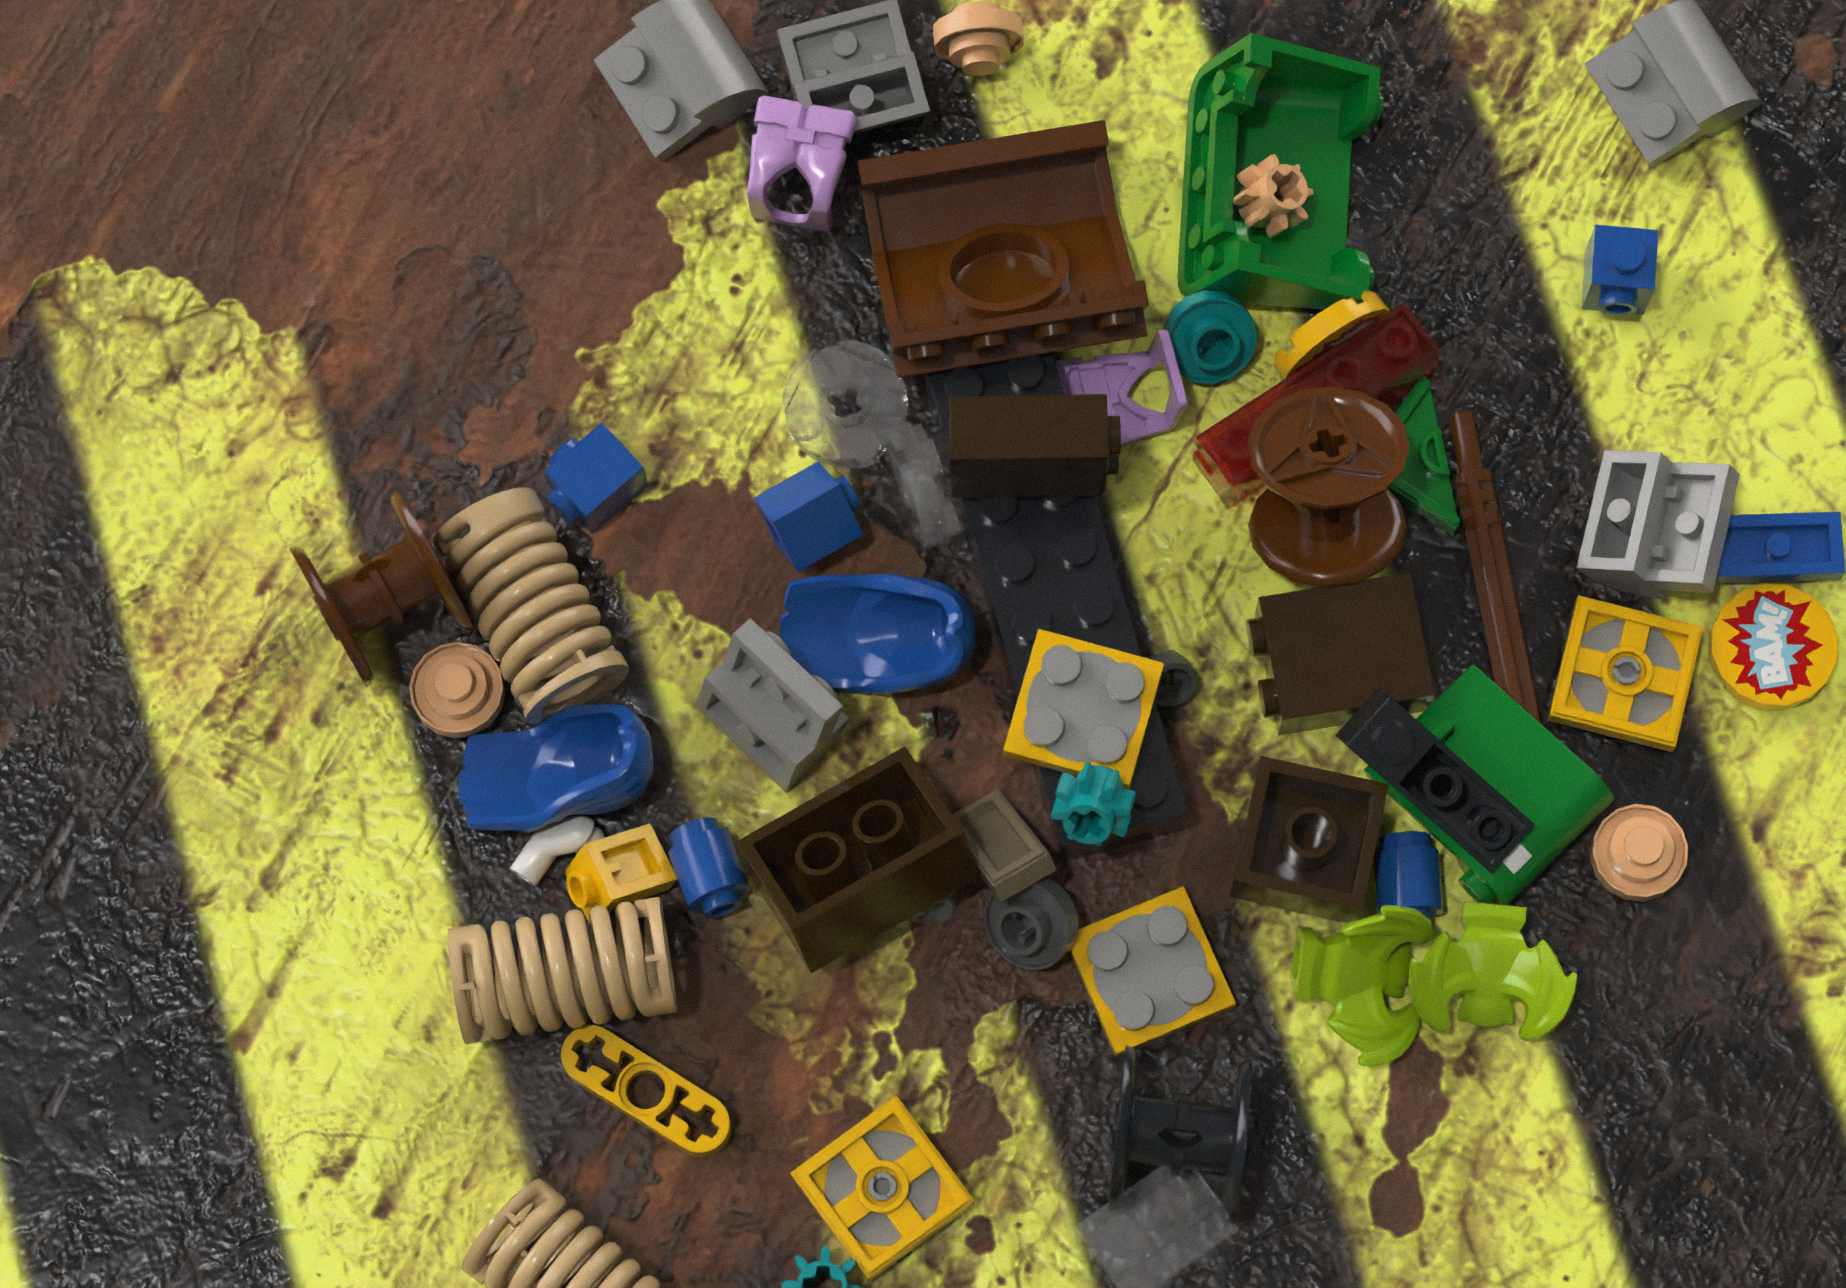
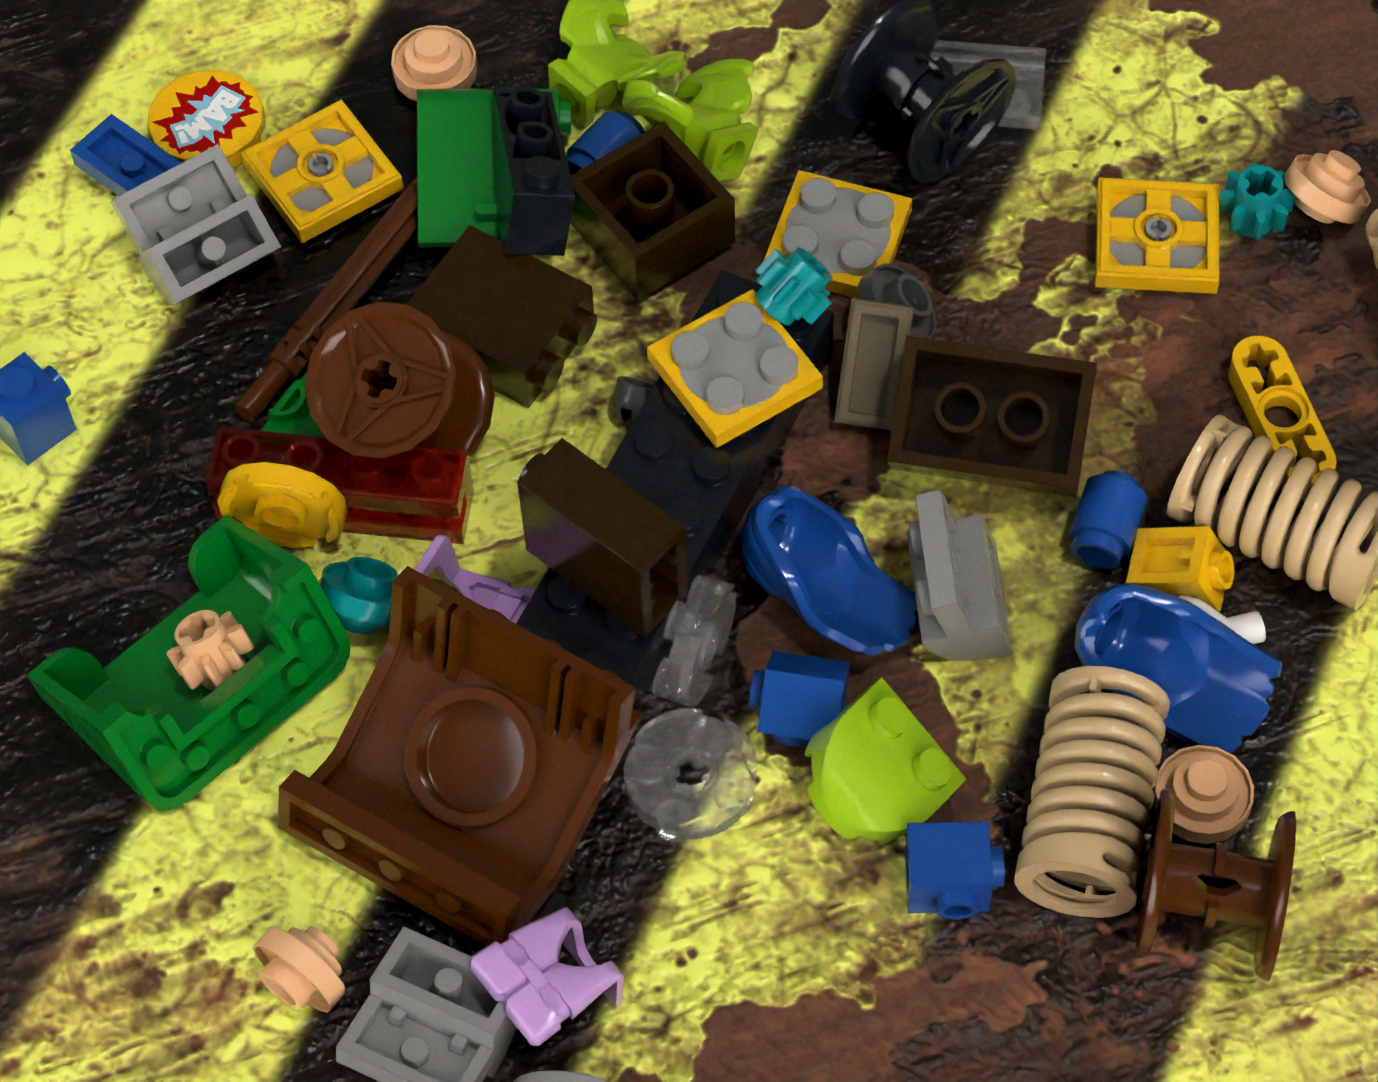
camera: 140 degrees left, 15 degrees down
none -> lime slope [805,677,967,845]

